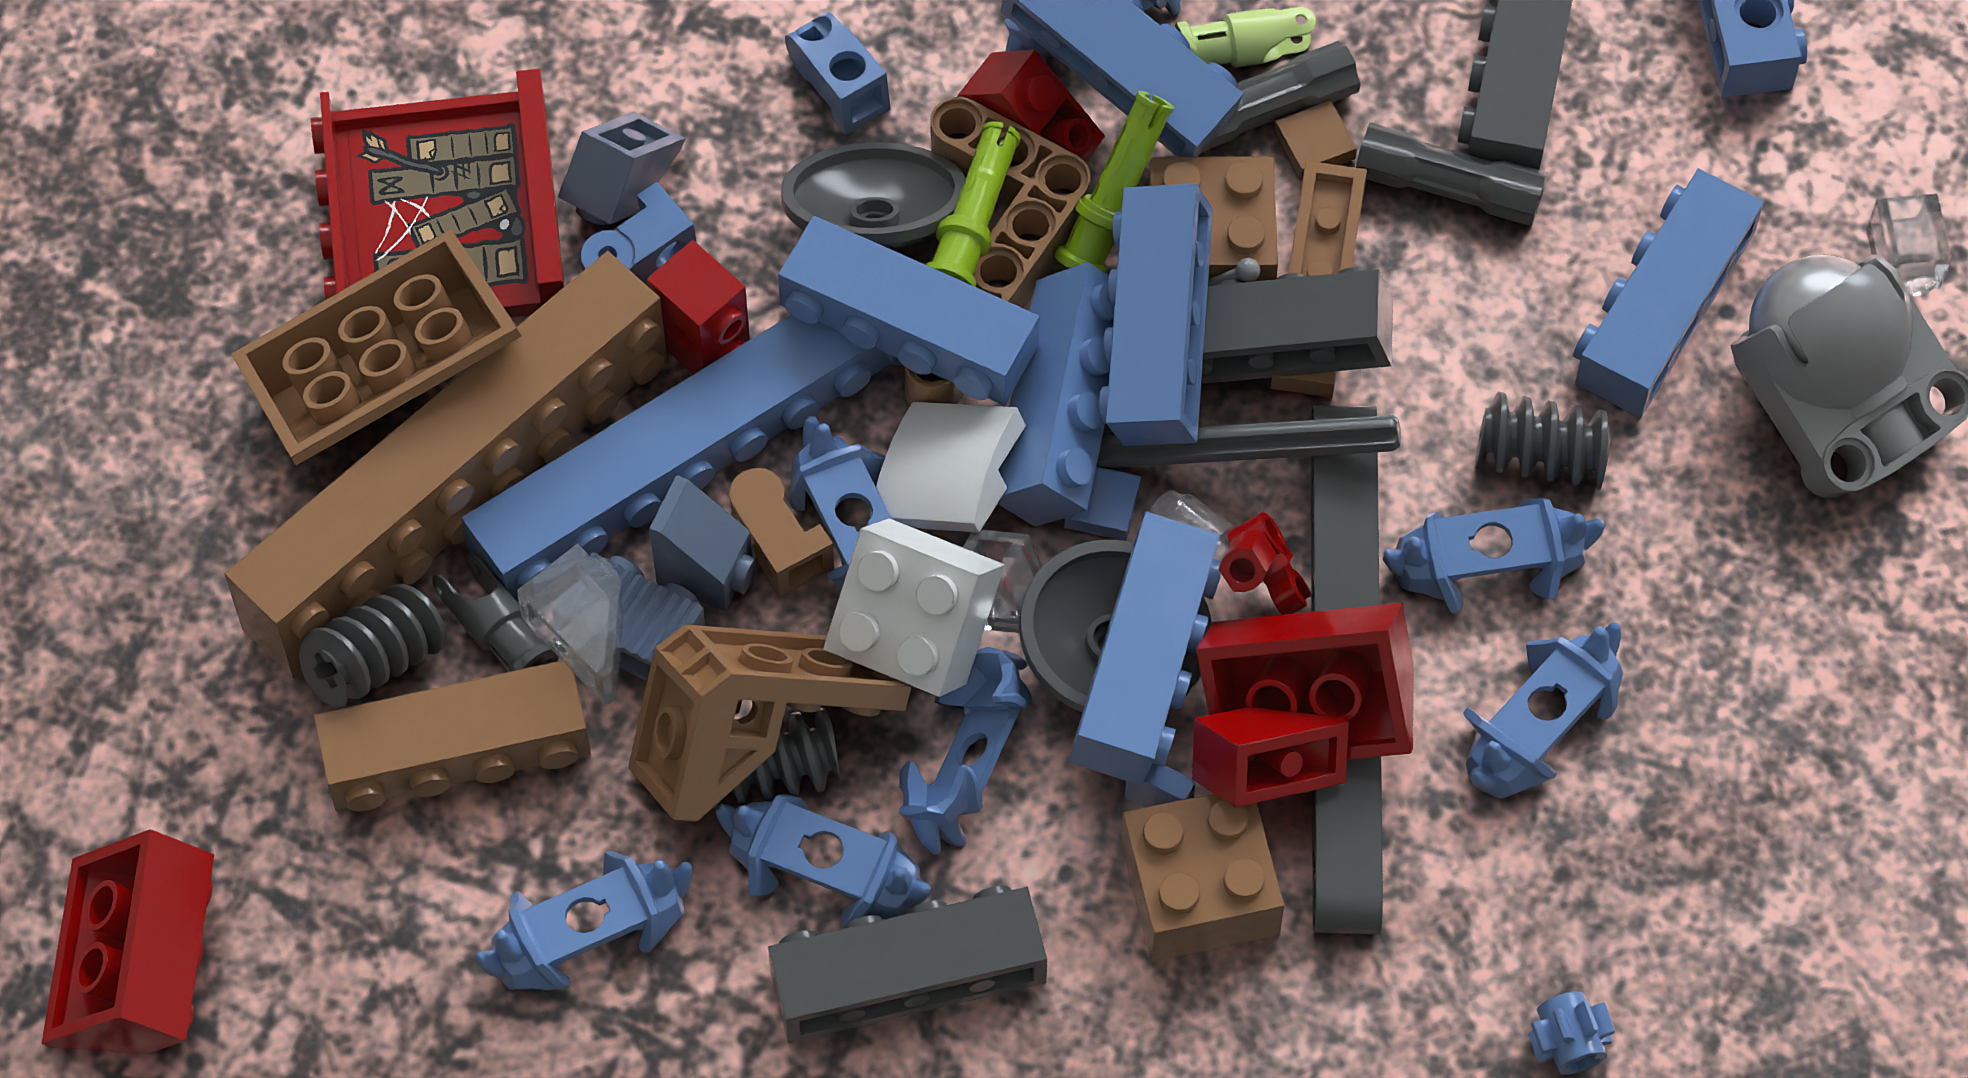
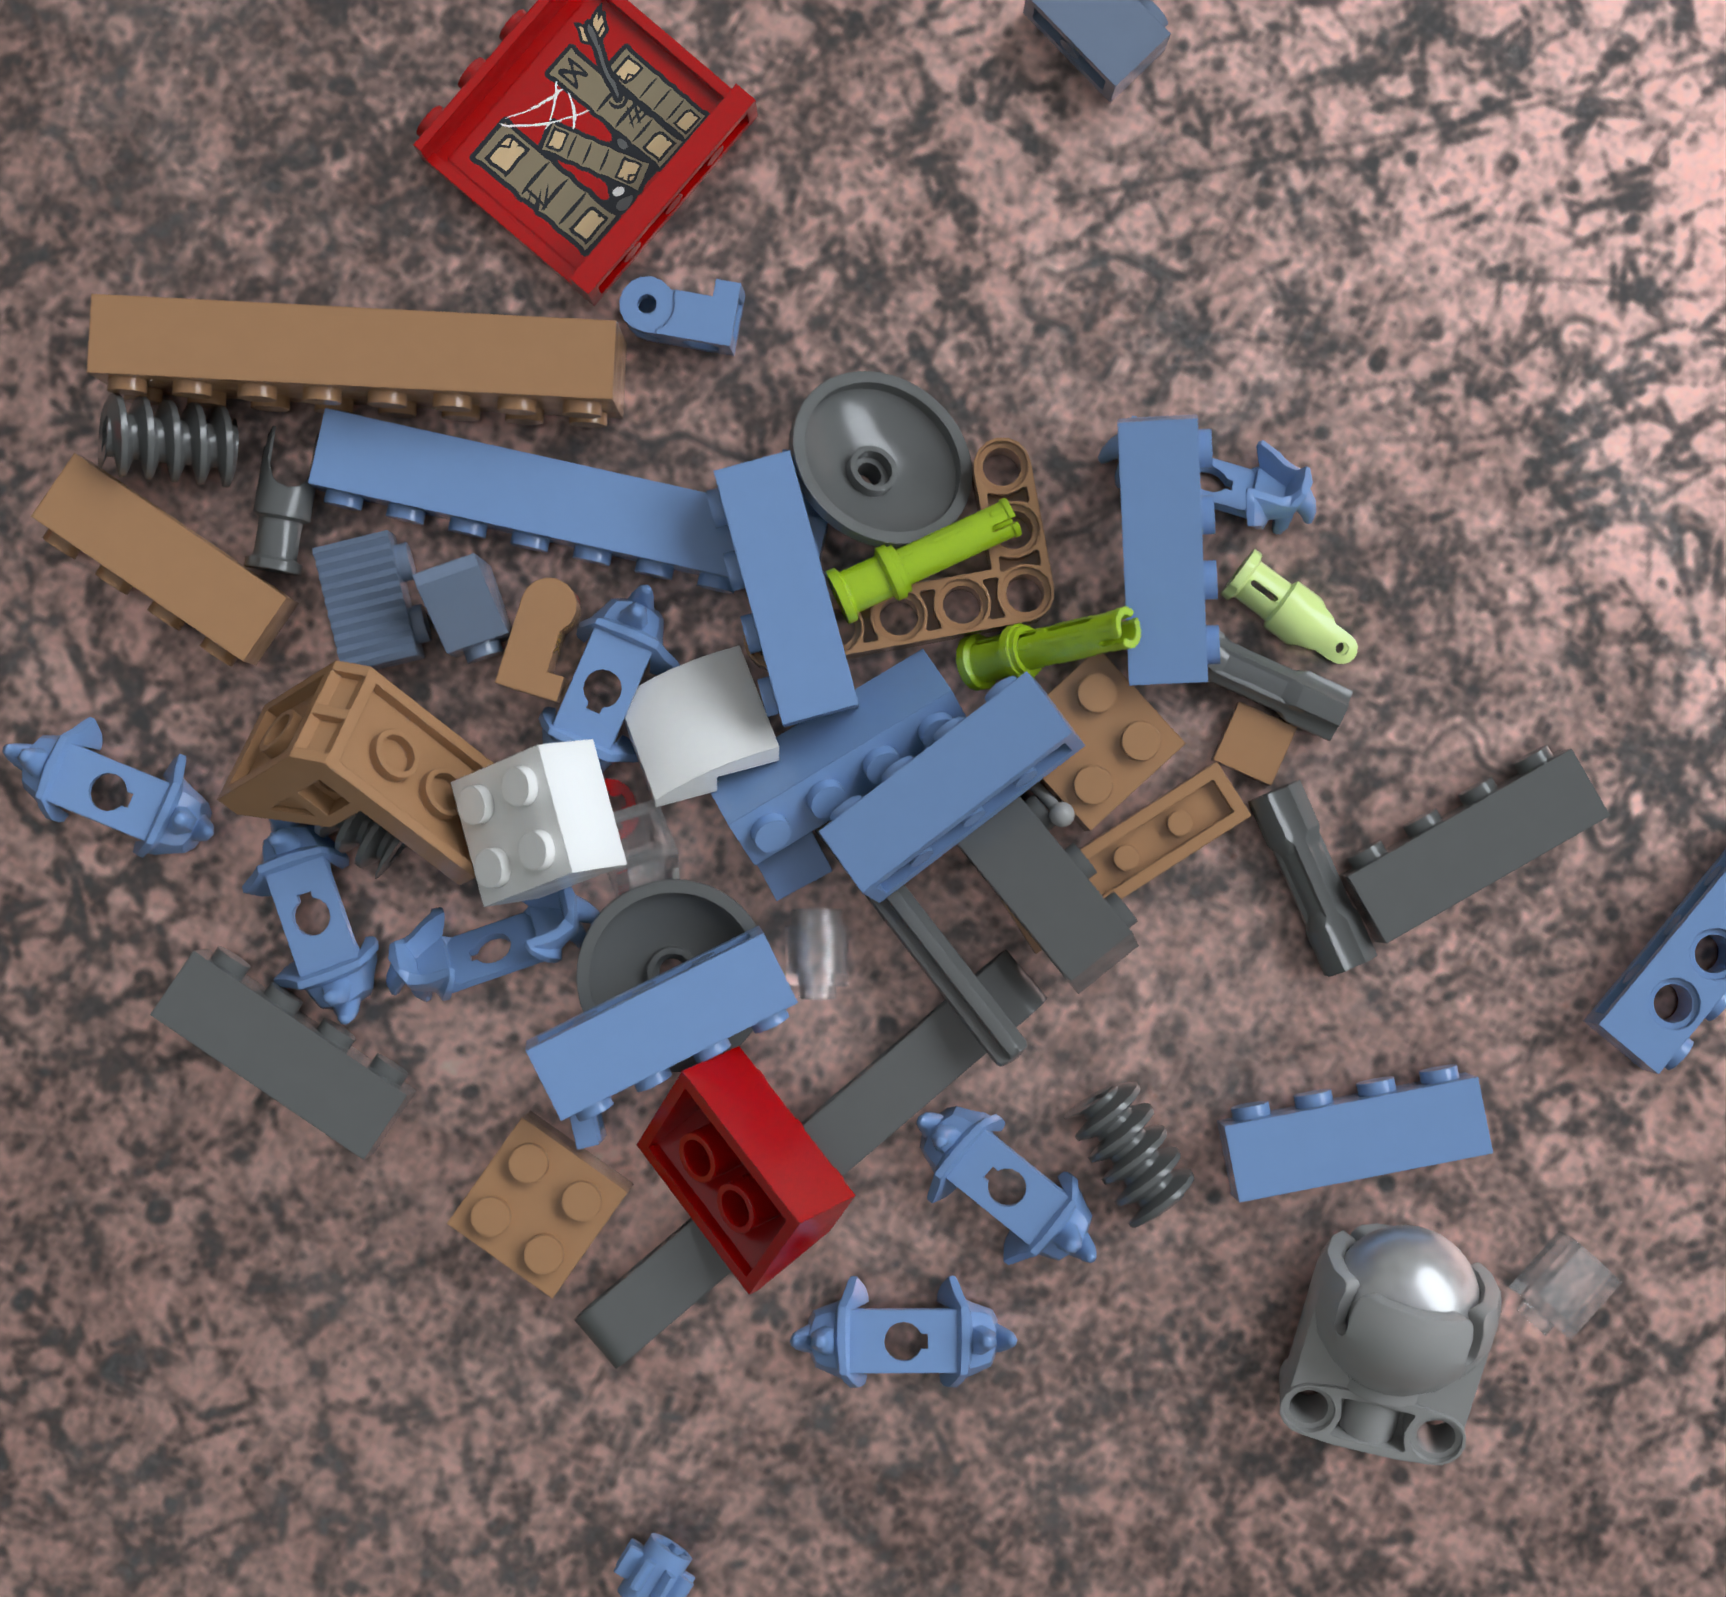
camera: 50 degrees right, 25 degrees up
medium nougat slope [231,229,522,465] -> none
clear slope [517,543,624,706] -> none
sand blue slope [558,112,686,225] -> none
red brick [647,240,750,375] -> none
medium blue leg [785,12,891,136] -> none
red slope [957,50,1105,162] -> none
red slope [1192,707,1349,807] -> none
red bar [1218,512,1312,615] -> none

